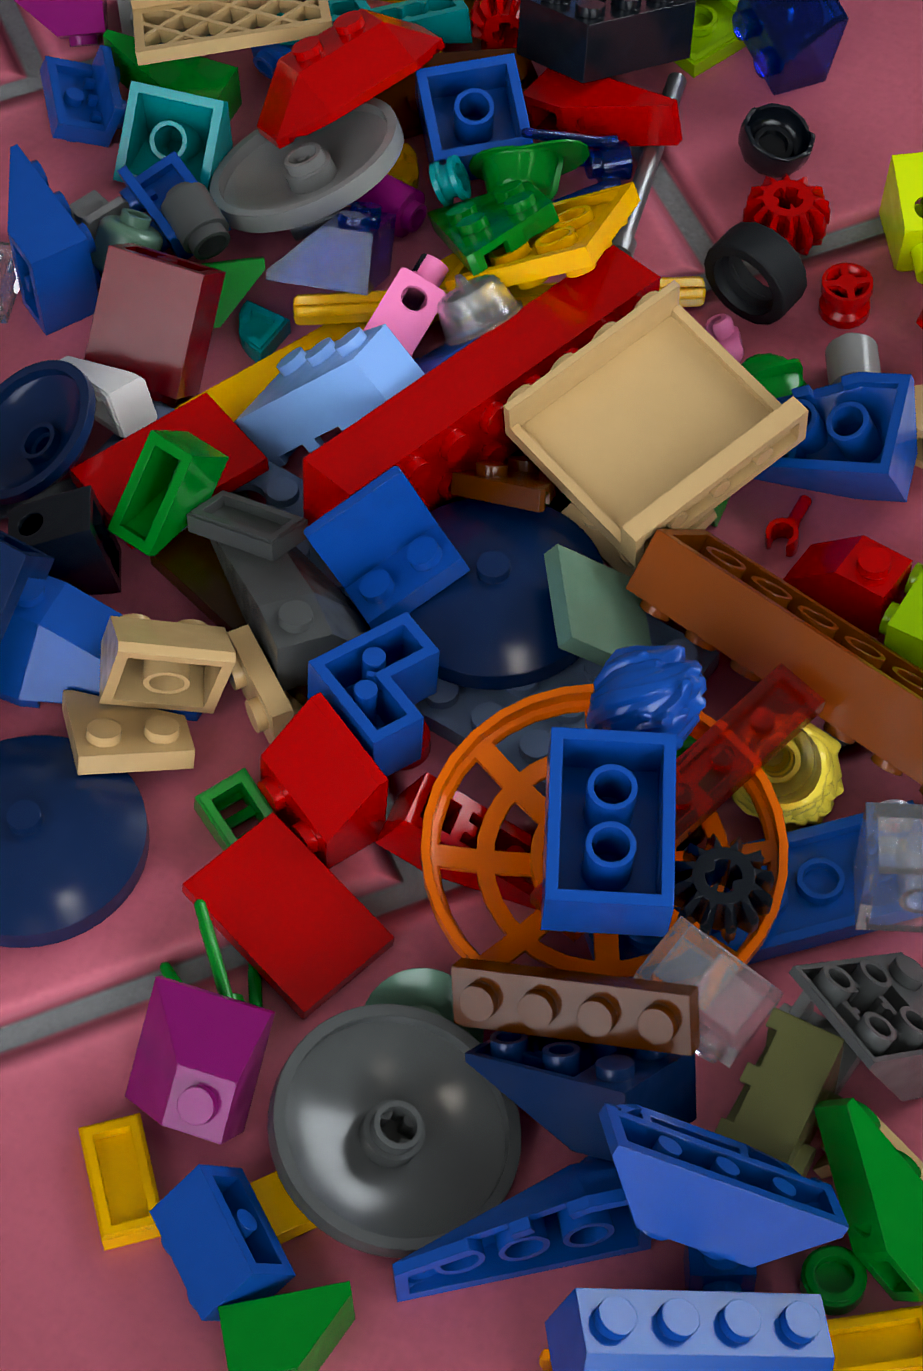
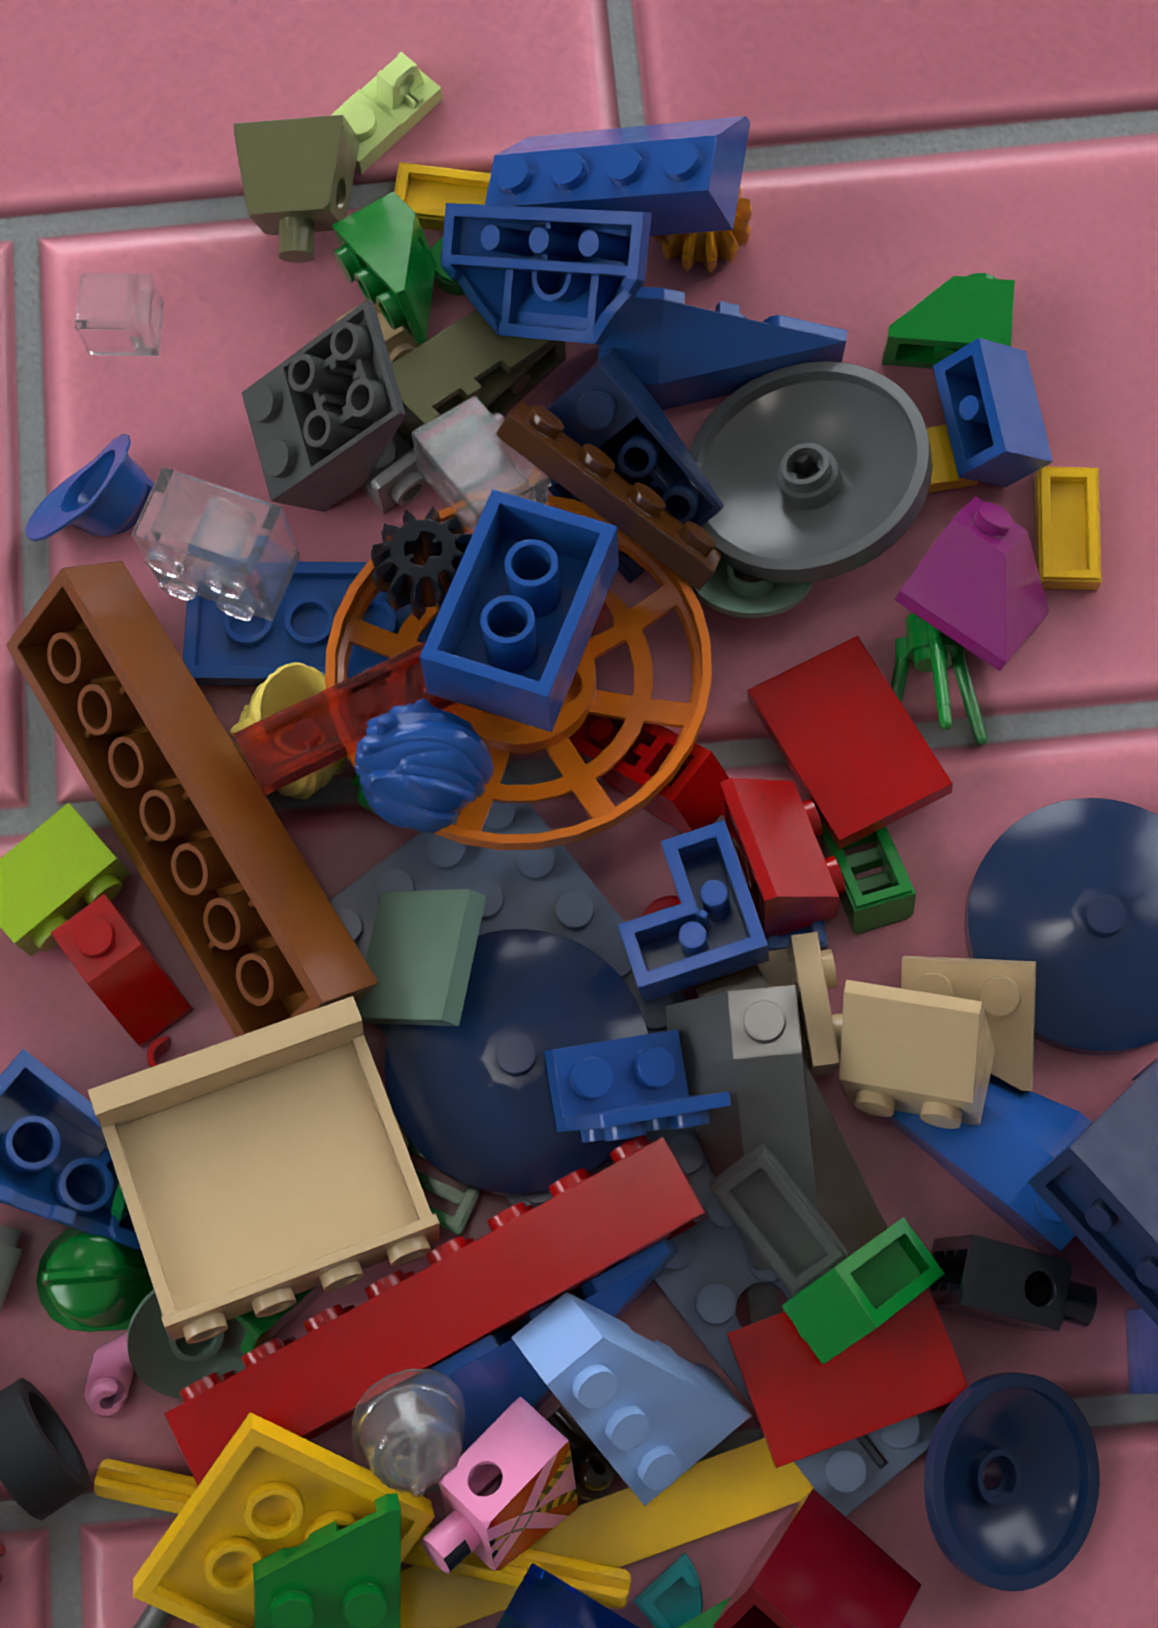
camera: 160 degrees left, 20 degrees up
white slope [60,356,157,438] -> none
reddish brown wing [451,456,559,512] -> none

